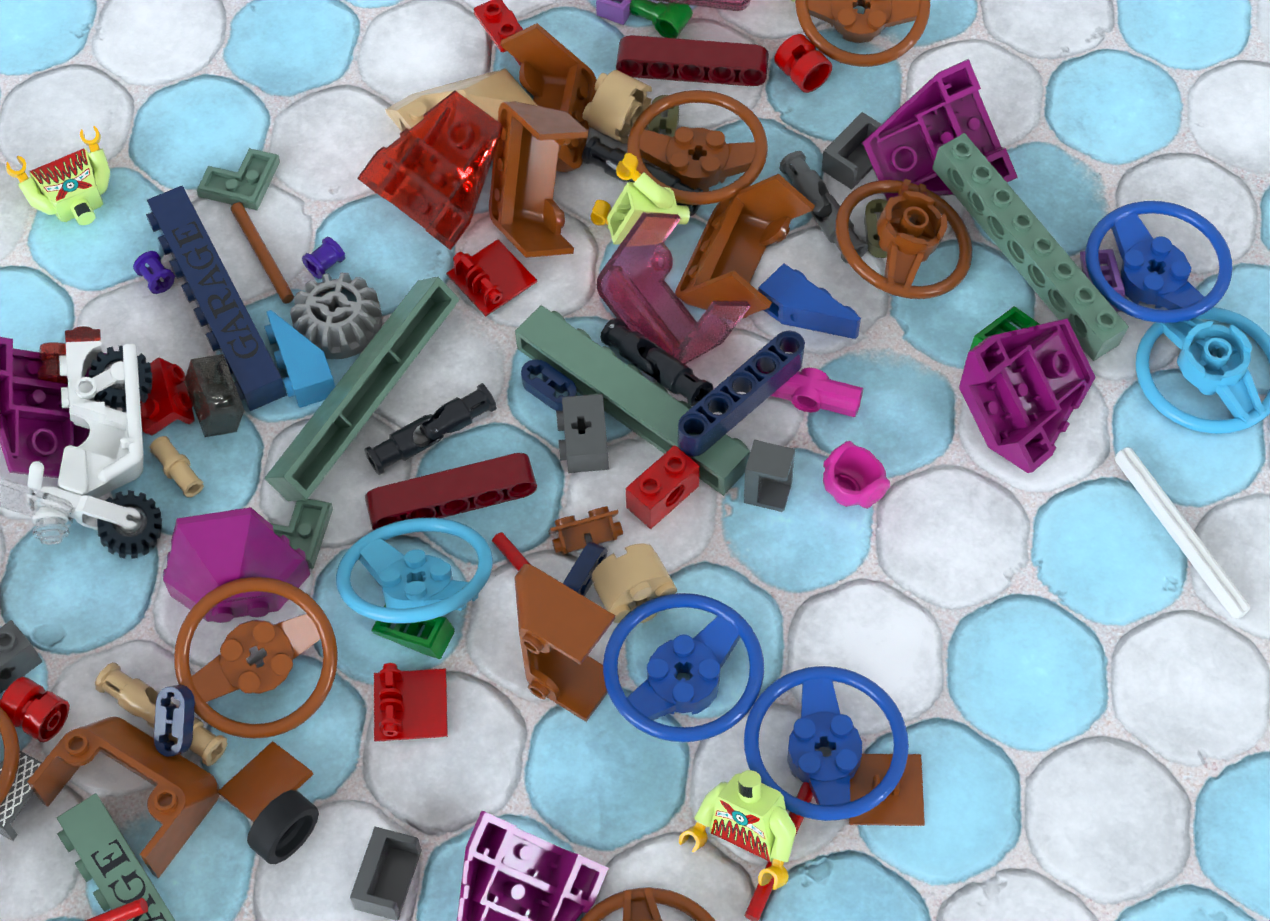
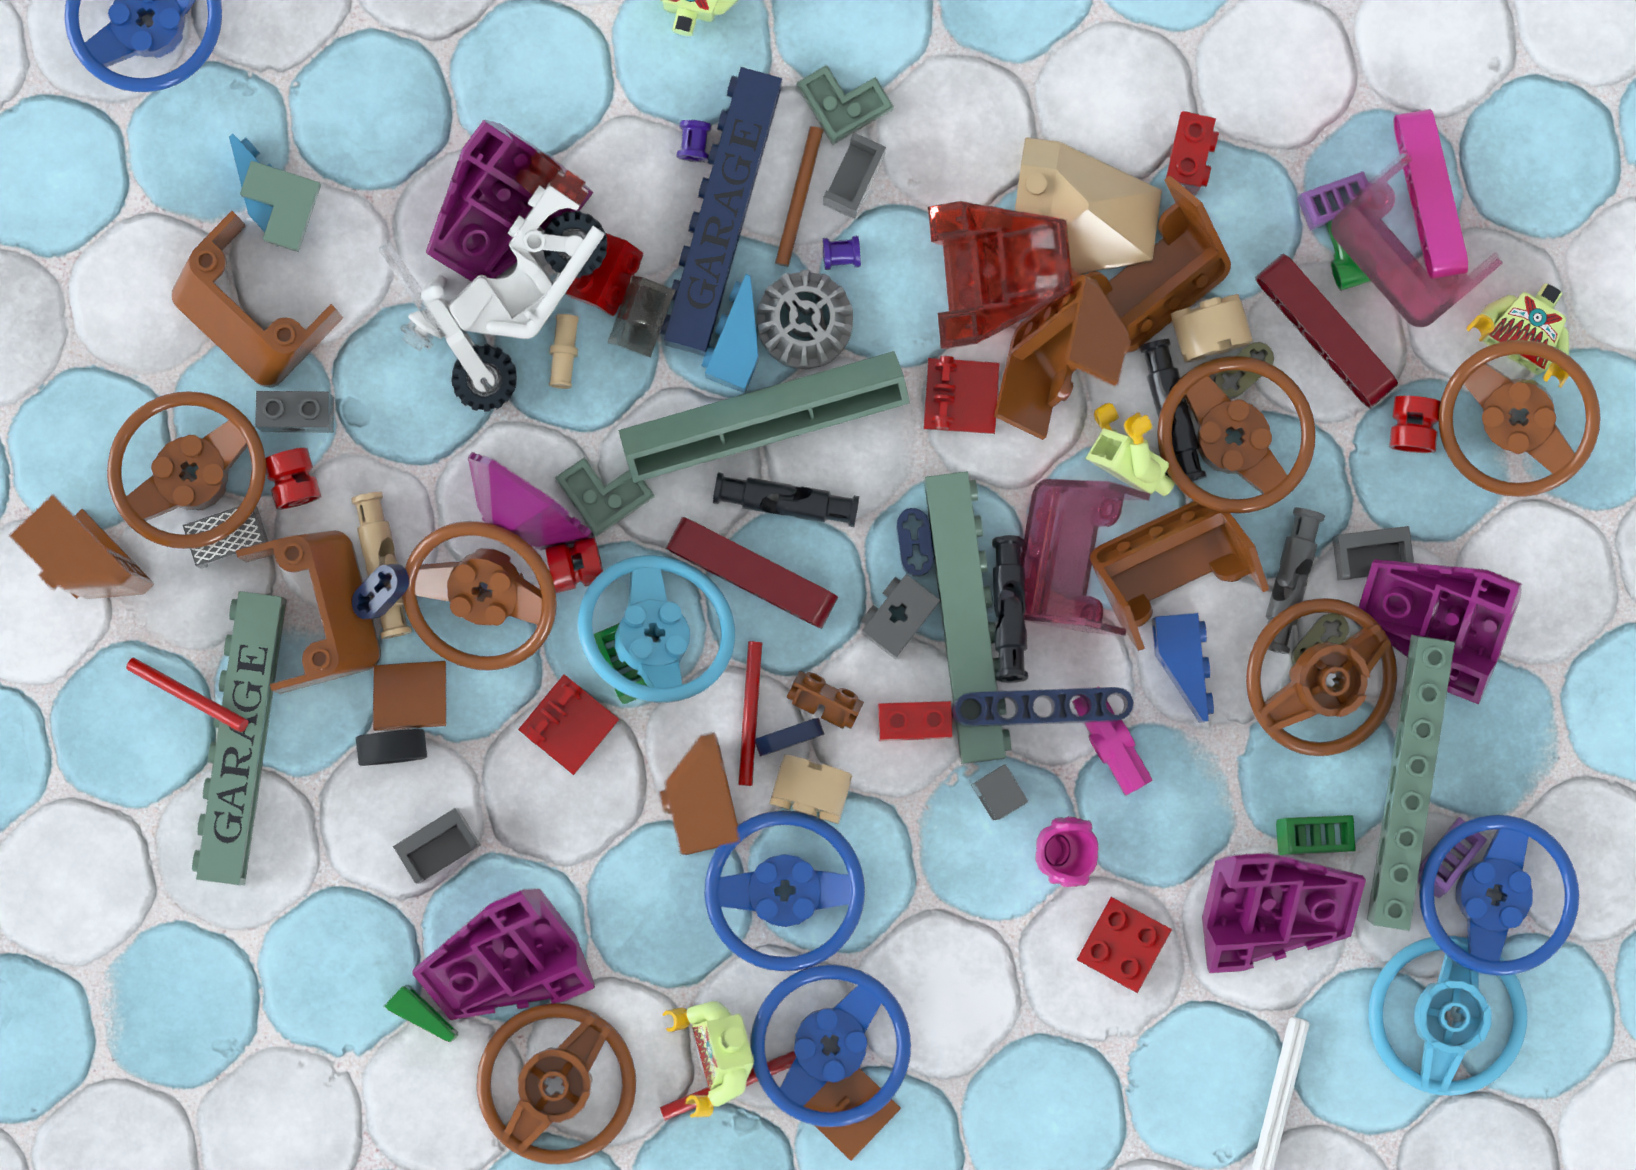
camera: 35 degrees right, 25 degrees up
none -> red wheel [545,537,603,593]
none -> dark grey panel [823,133,886,219]
none -> red hinge [1077,897,1172,993]

